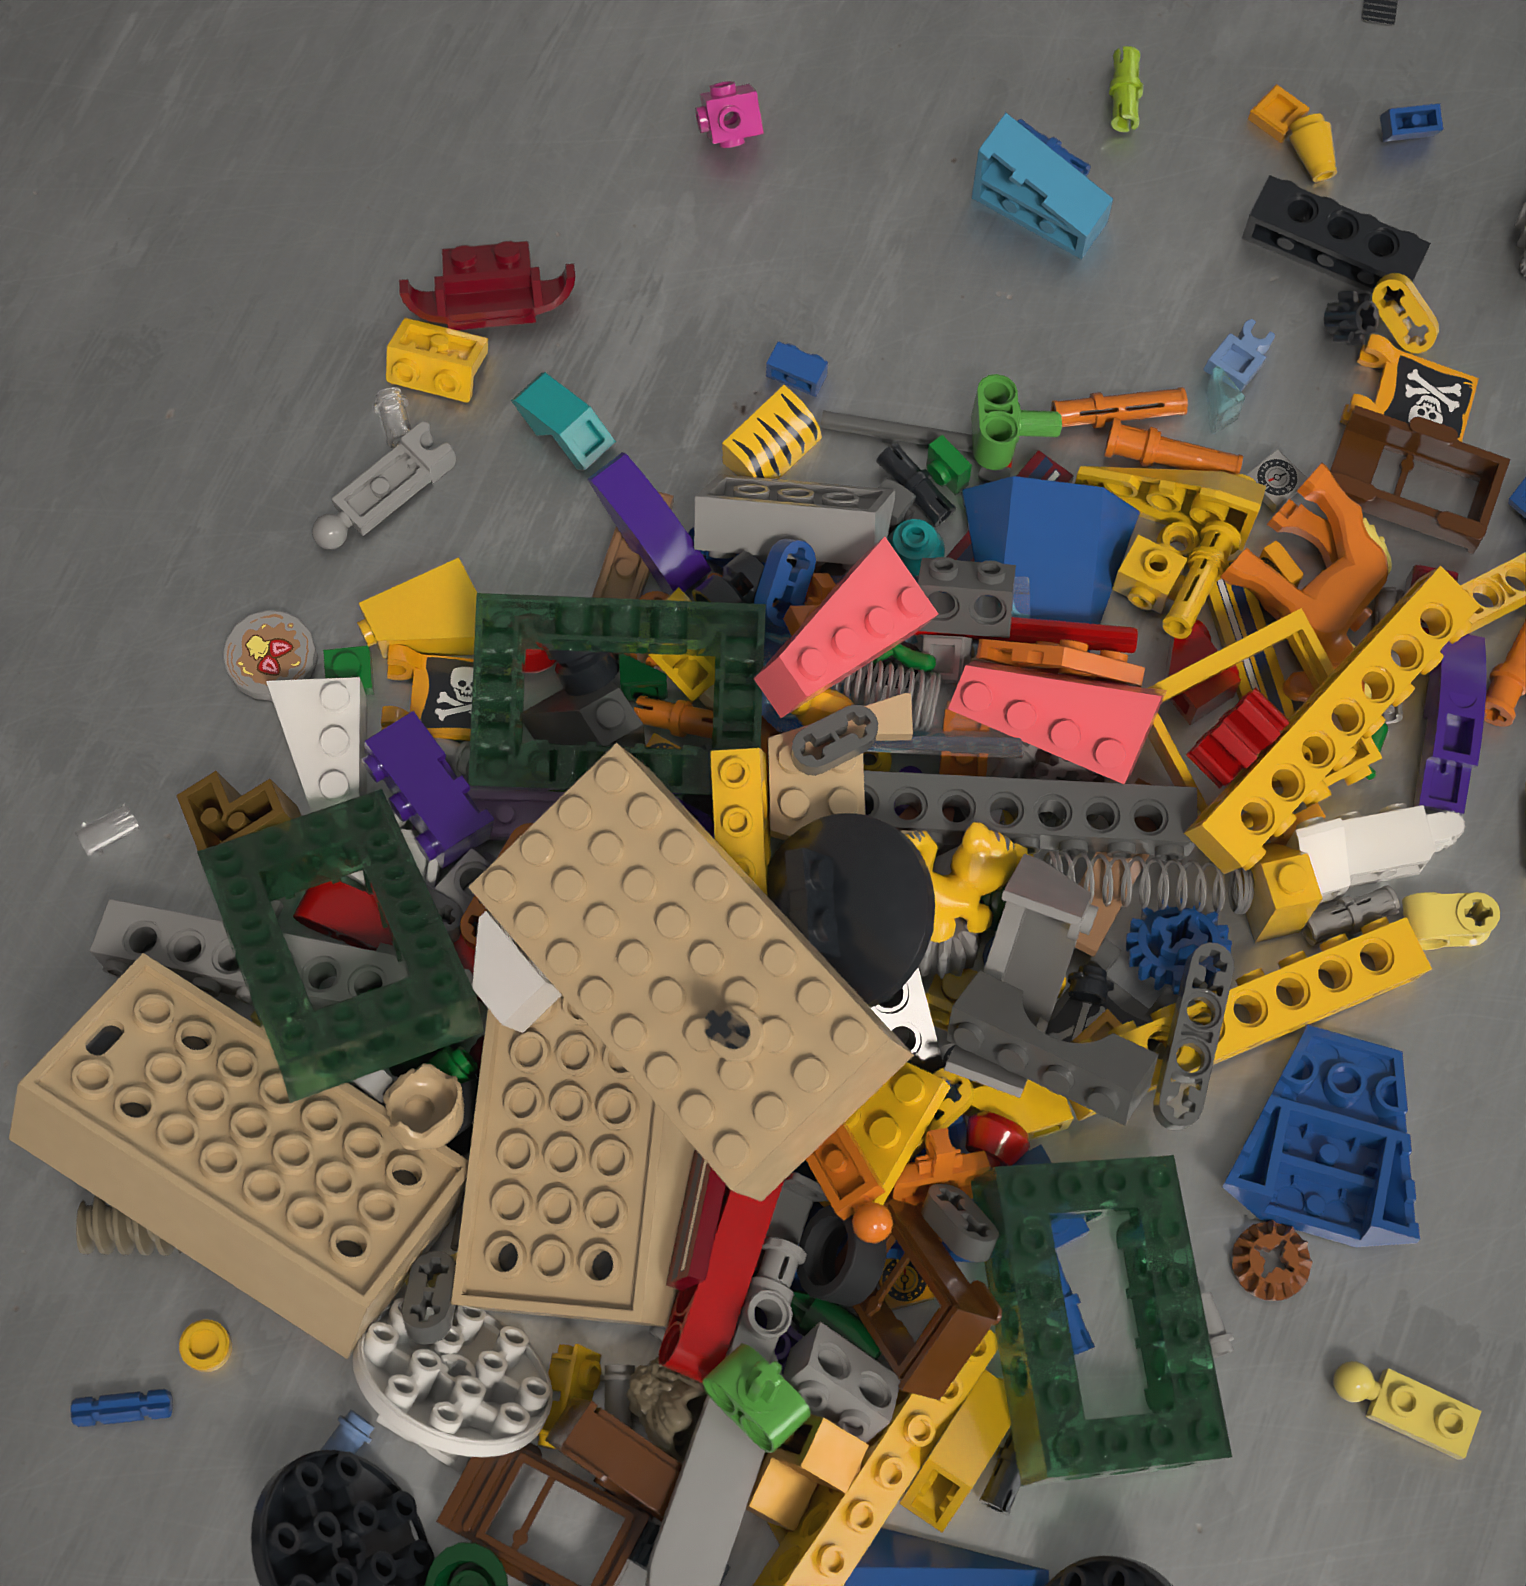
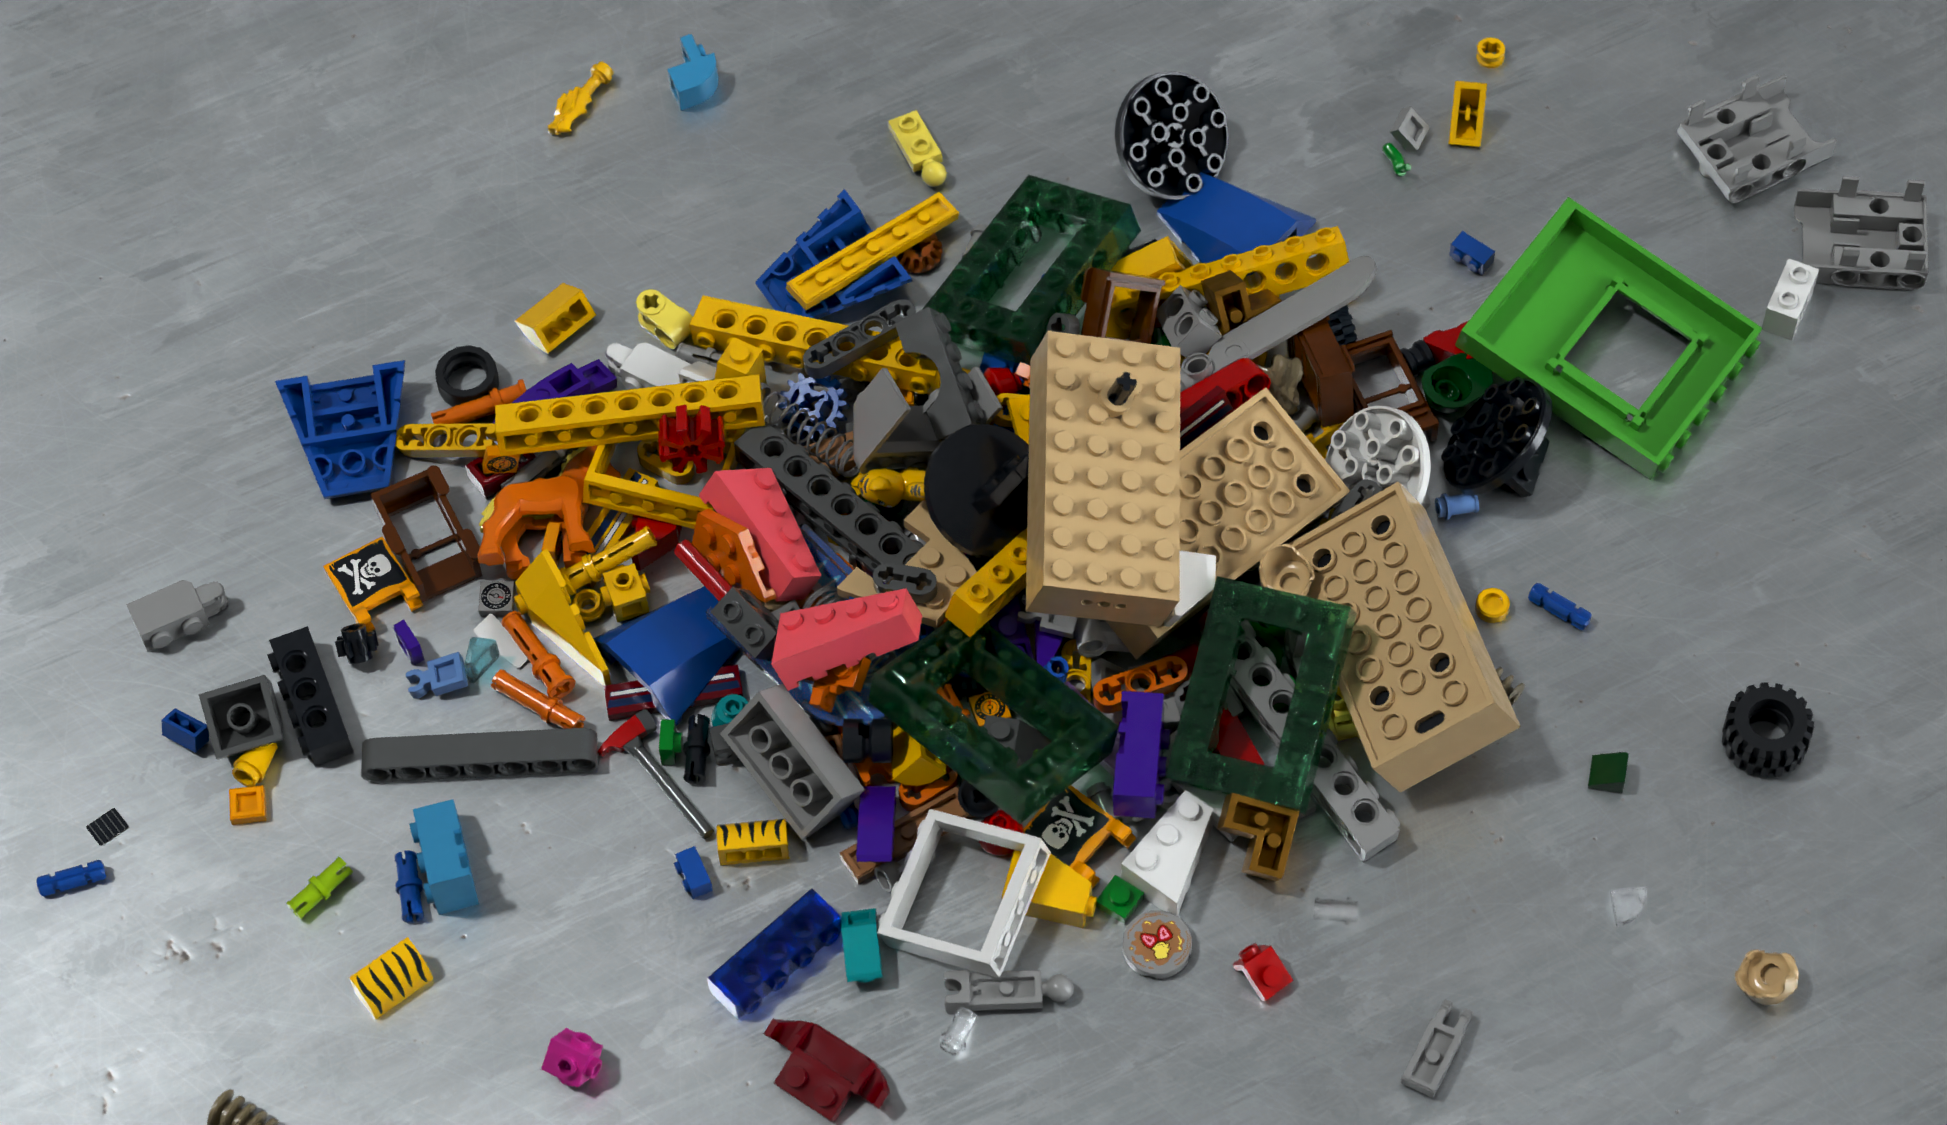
camera: 135 degrees left, 10 degrees down
yellow bracket [386,318,488,402] -> none
bright green beam [703,1343,811,1453] -> none
blue beam [754,538,816,627] -> none
bright green beam [971,374,1062,470] -> none
yellow beam [1372,273,1439,353] -> none
none -> dark grey slope [199,675,283,760]
none -> yellow brick [349,937,433,1020]
none -> dark grey beam [361,728,597,782]
none -> dark purple tile [393,619,424,666]
none -> white sticker [473,614,528,668]
none -> clear blue brick [707,888,841,1020]
none -> yellow tile [786,192,959,310]
none -> light grey hinge [875,861,903,892]
none -> white window [877,809,1051,978]
none -> red bracket [1232,943,1293,1001]

